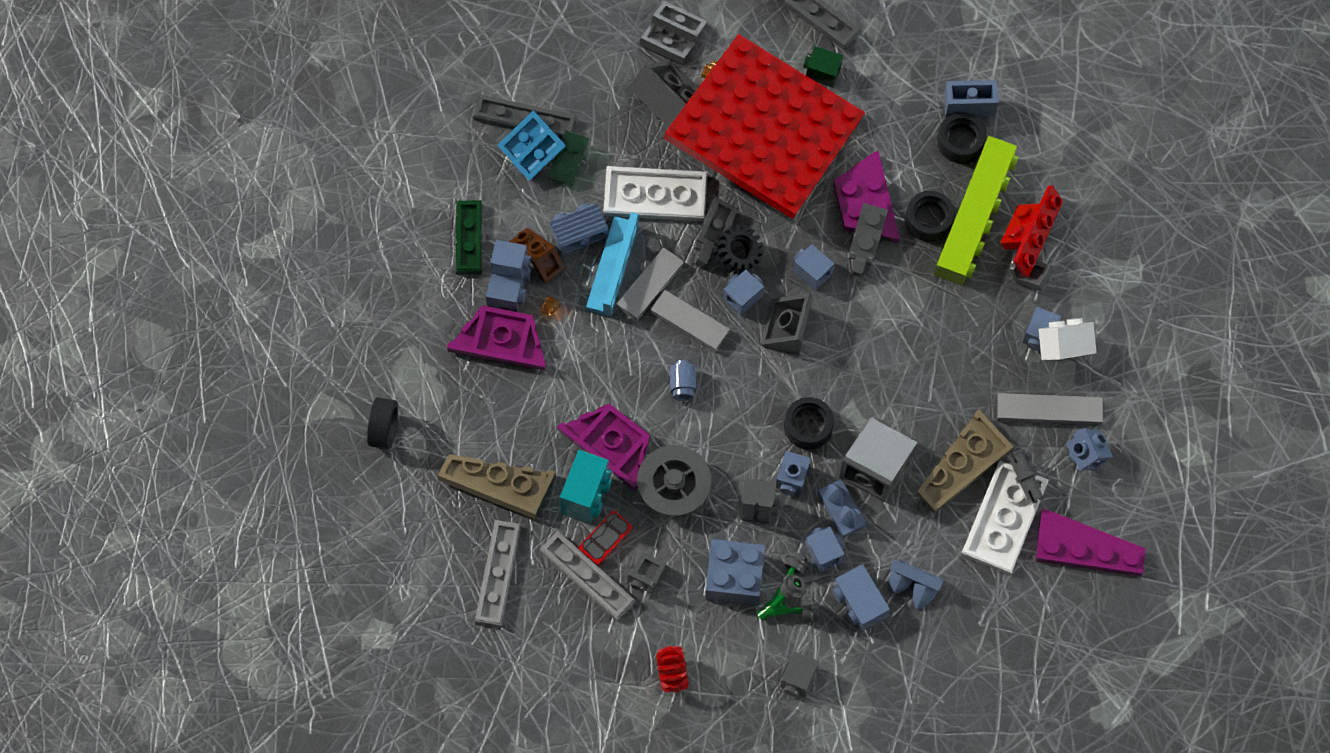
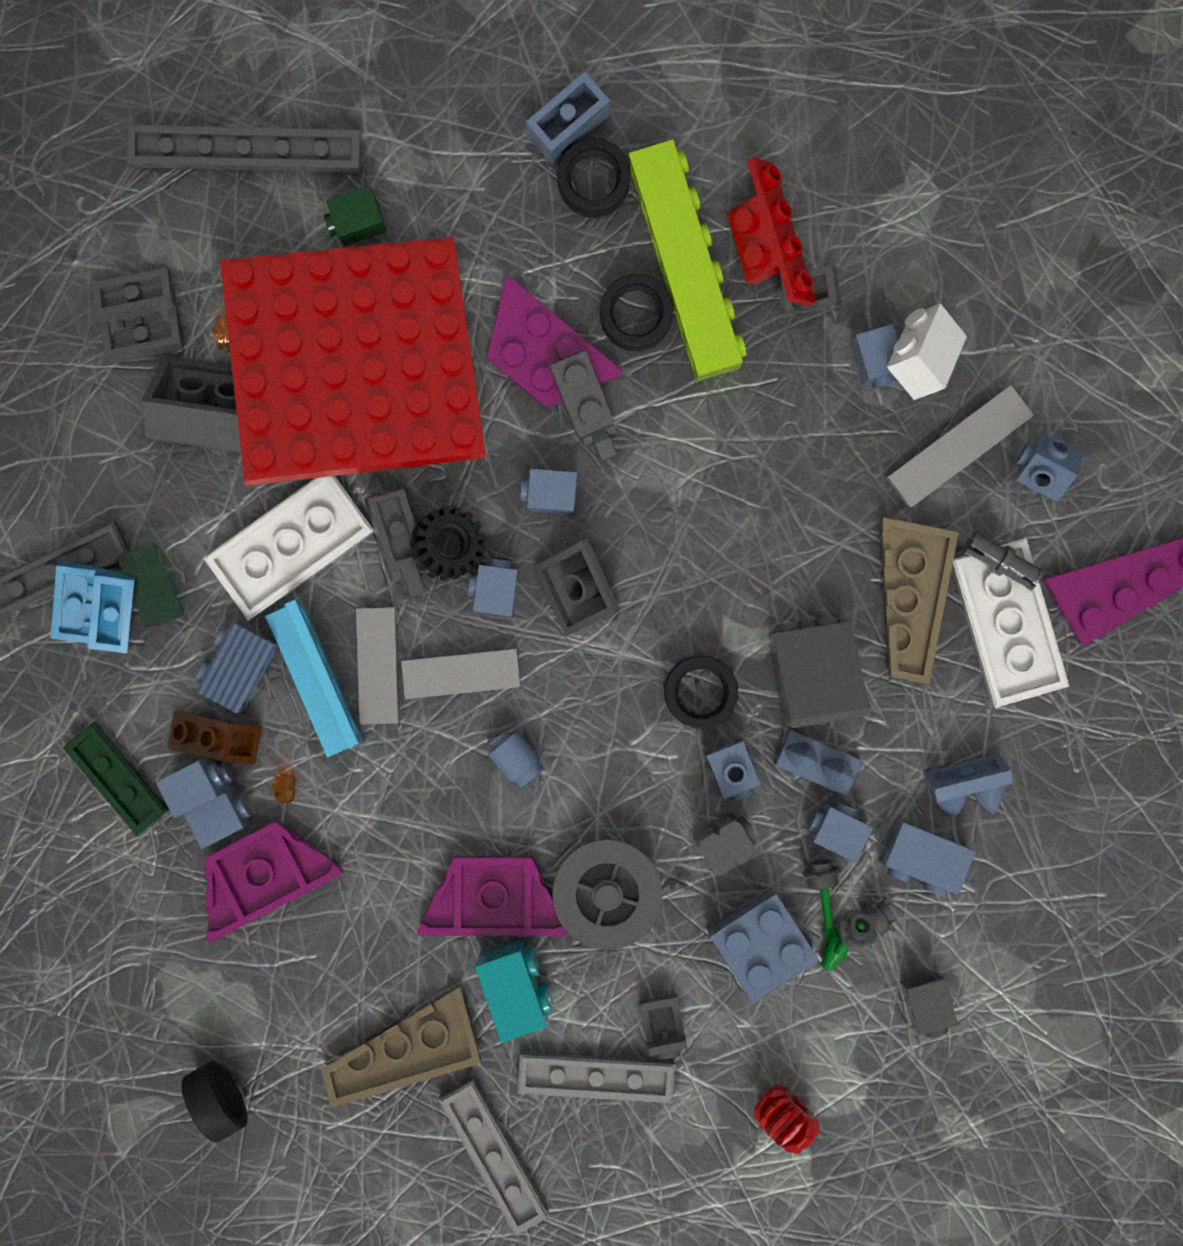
camera: 35 degrees left, 20 degrees up
tile [578,510,633,567] -> none

